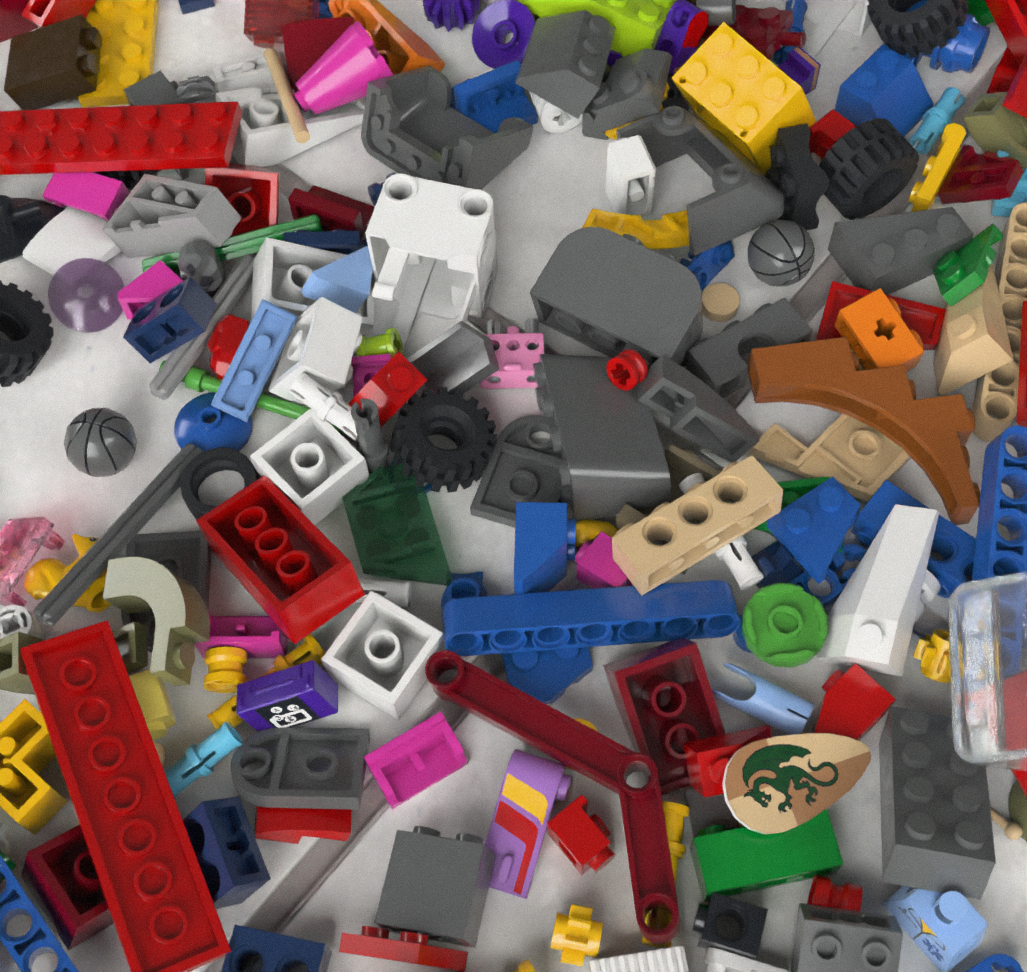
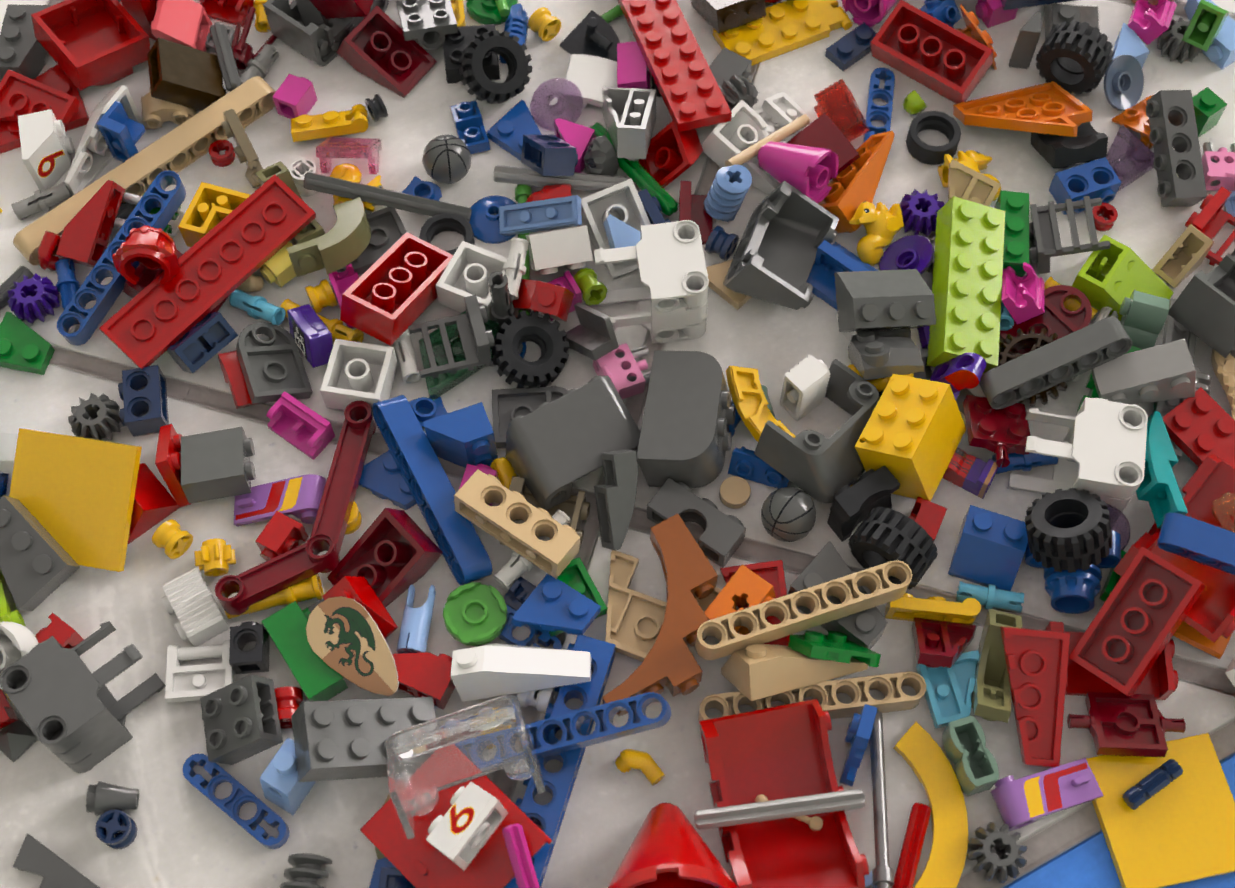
camera: 65 degrees right, 0 degrees up
red bush [606,349,648,391] -> none
none -> red helmet [112,225,179,285]
none -> blue animal [401,176,442,201]
none -> dark grey plate [408,295,495,379]
none -> blue slope [450,100,491,154]
none -> blue wing [487,99,542,161]
none -> tan beam [695,560,912,660]
none -> medium blue piece [704,165,752,222]
none -> yellow animal [849,201,904,266]

